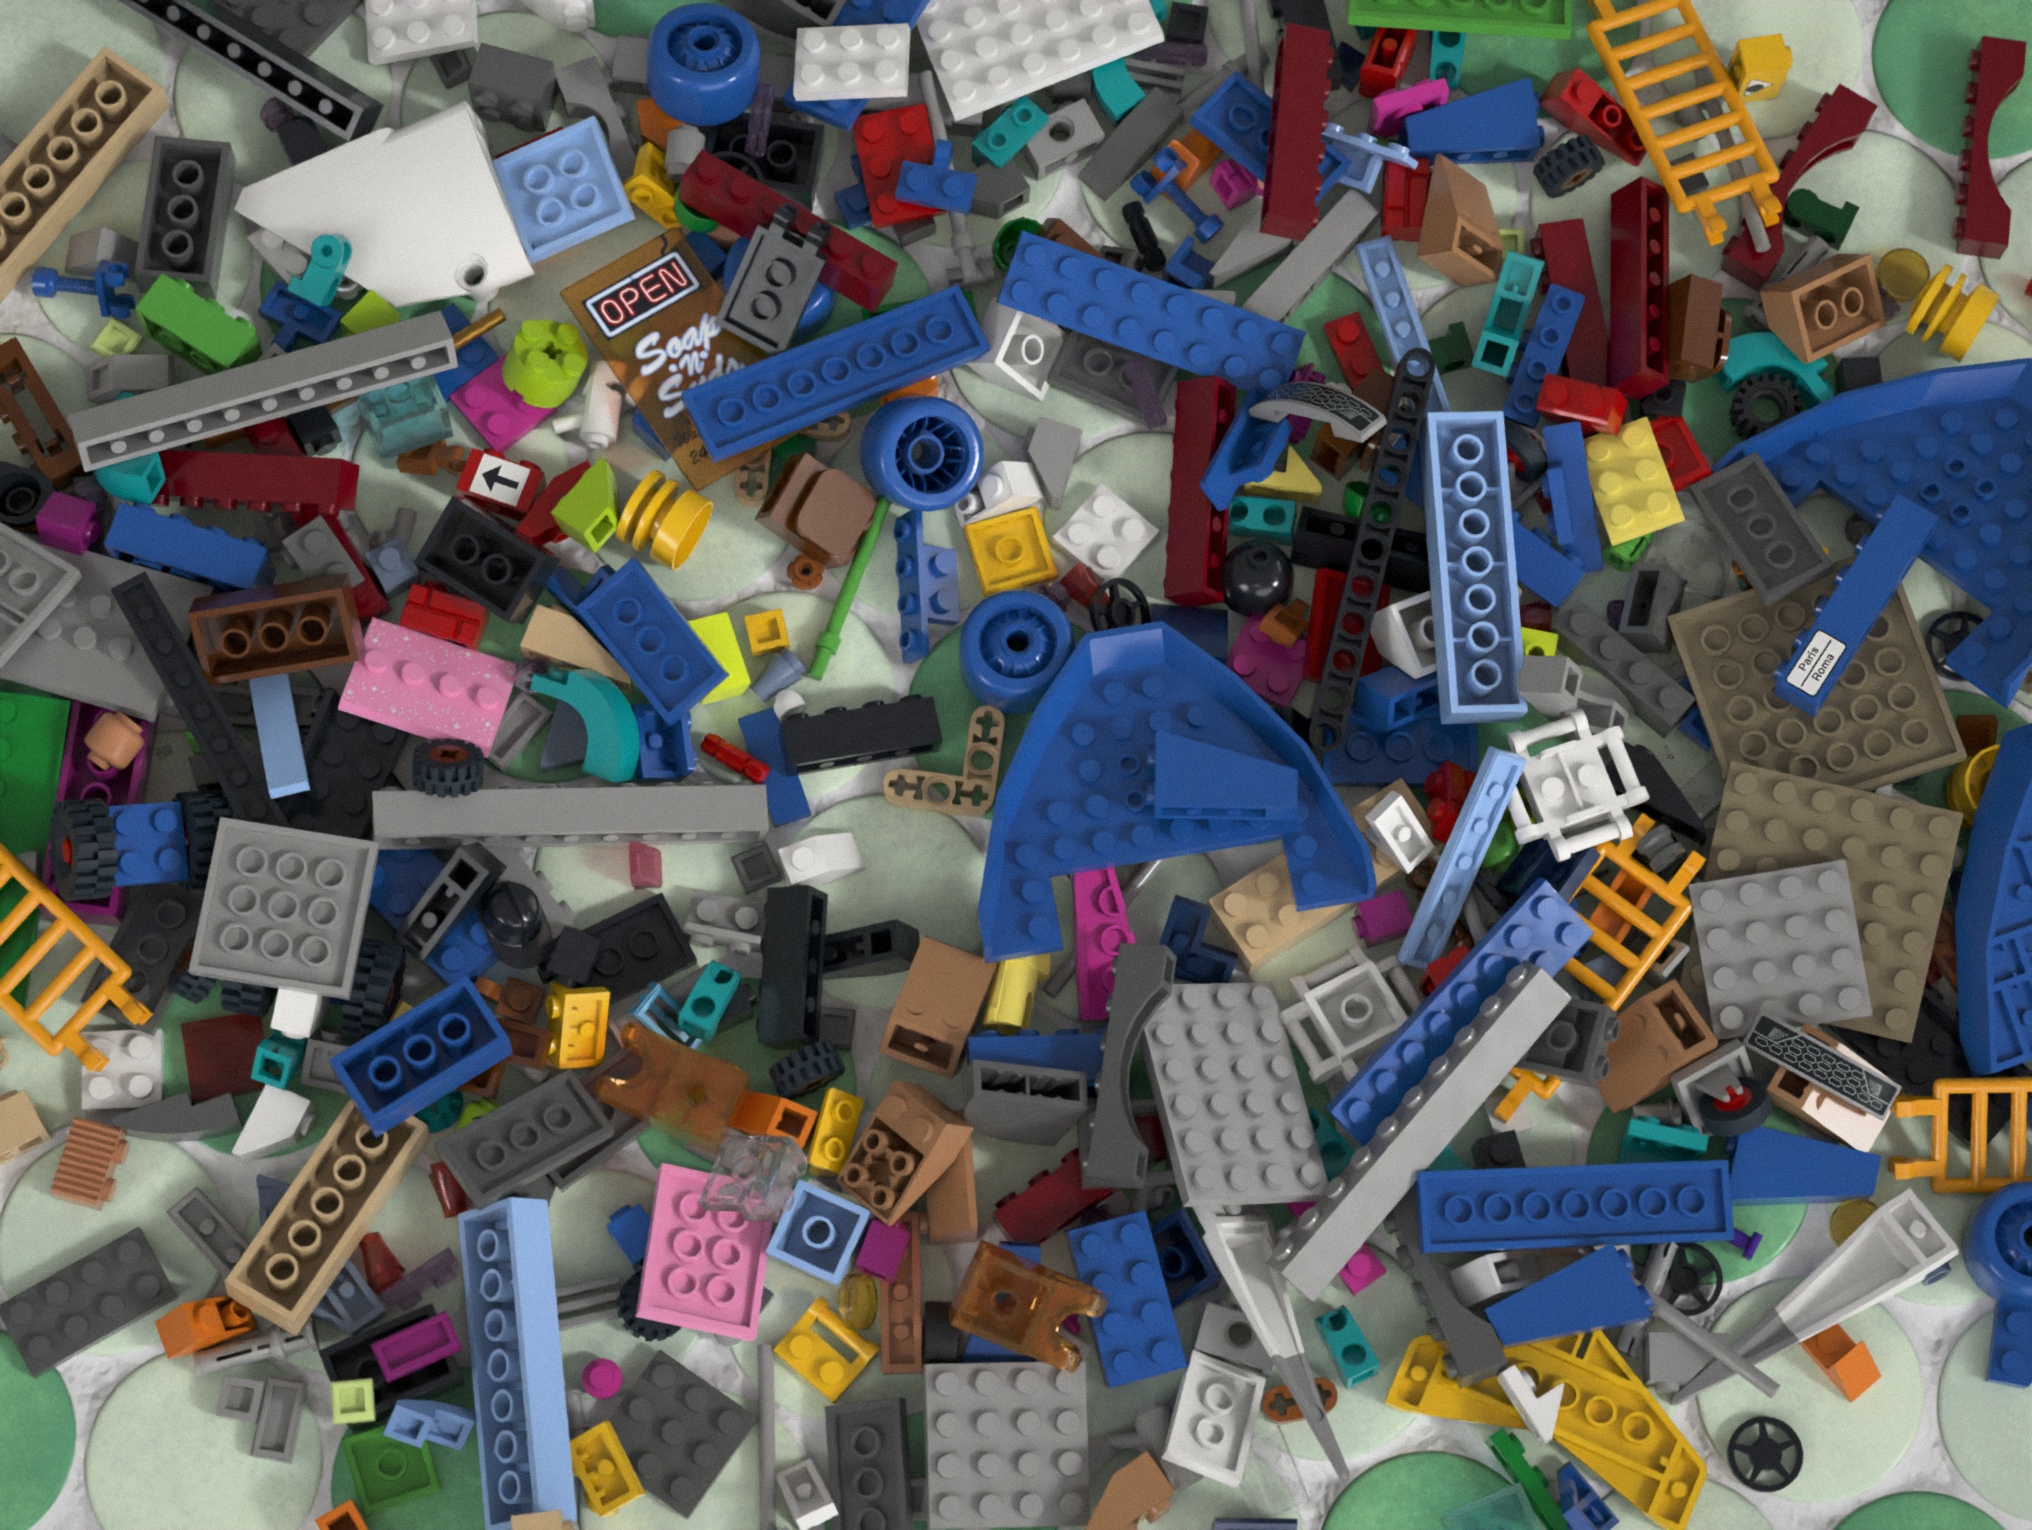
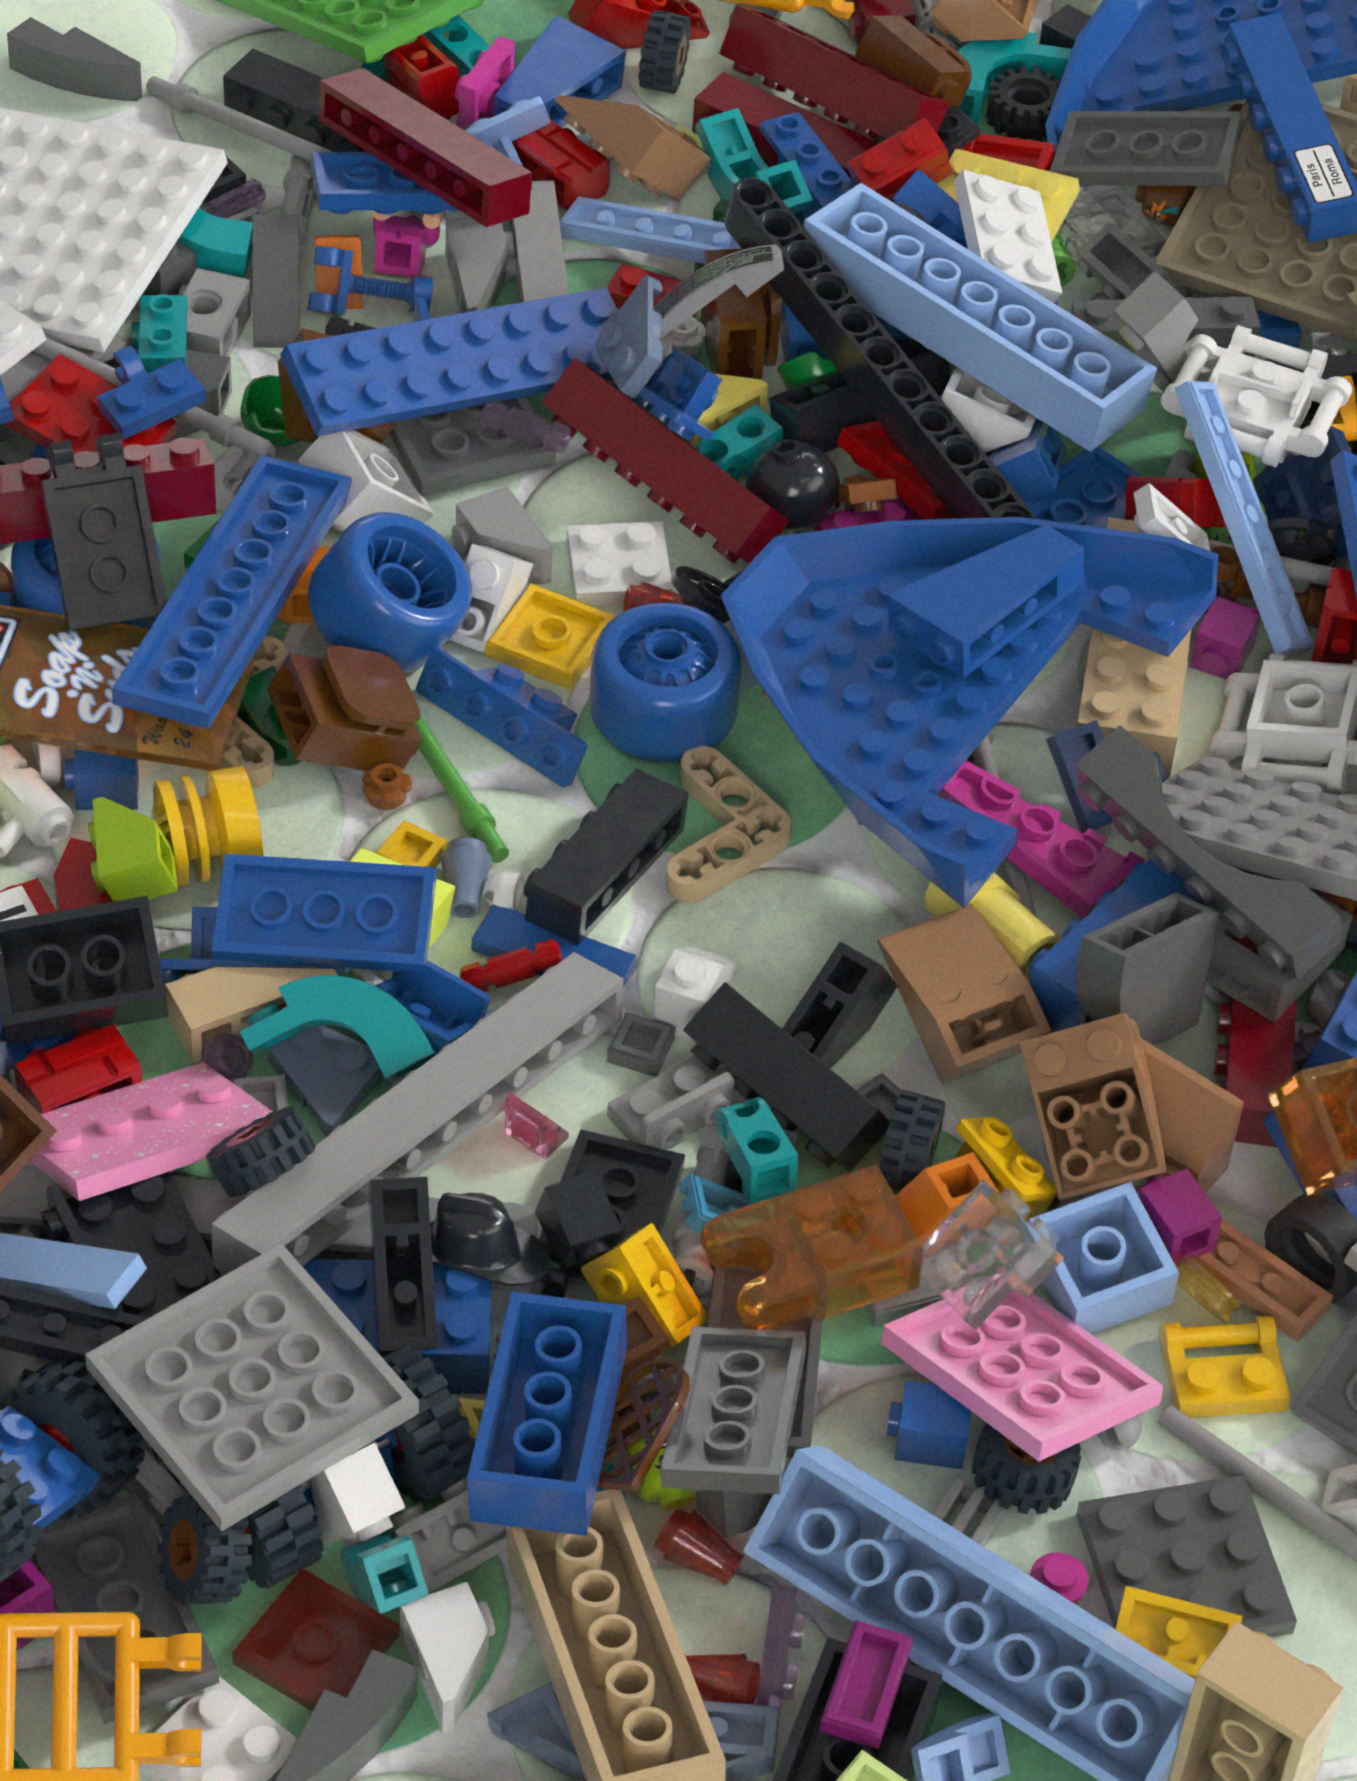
camera: 45 degrees left, 25 degrees down
none -> sand blue wing [594,274,662,399]
none -> reddish brown window [598,1357,690,1492]
none -> white plate [954,169,1063,303]

